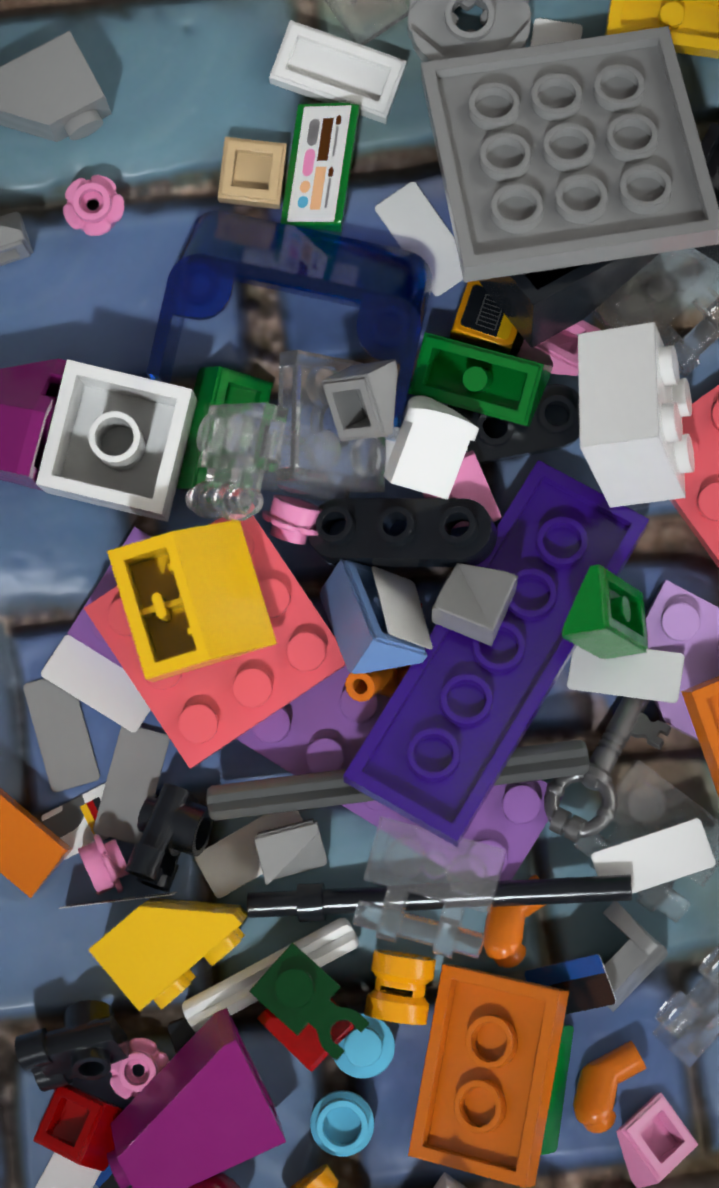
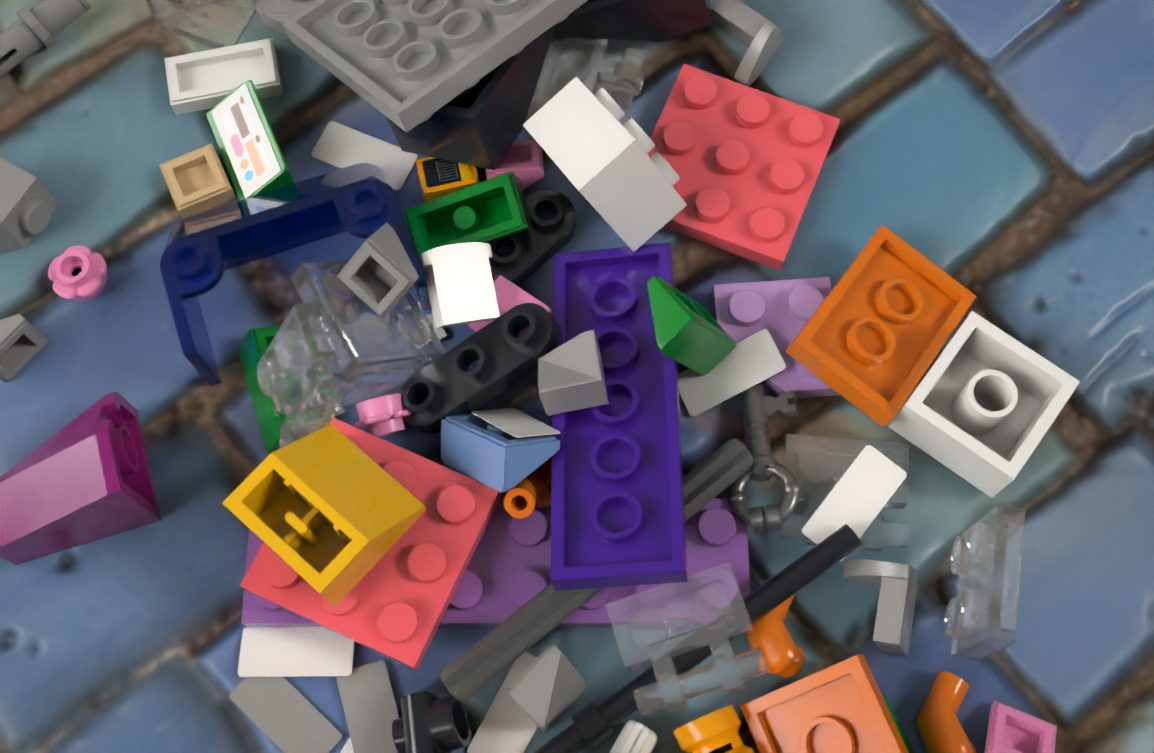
camera: 30 degrees left, 15 degrees down
white brick [36,359,198,522] -> none
sticker [524,954,616,1015] -> none

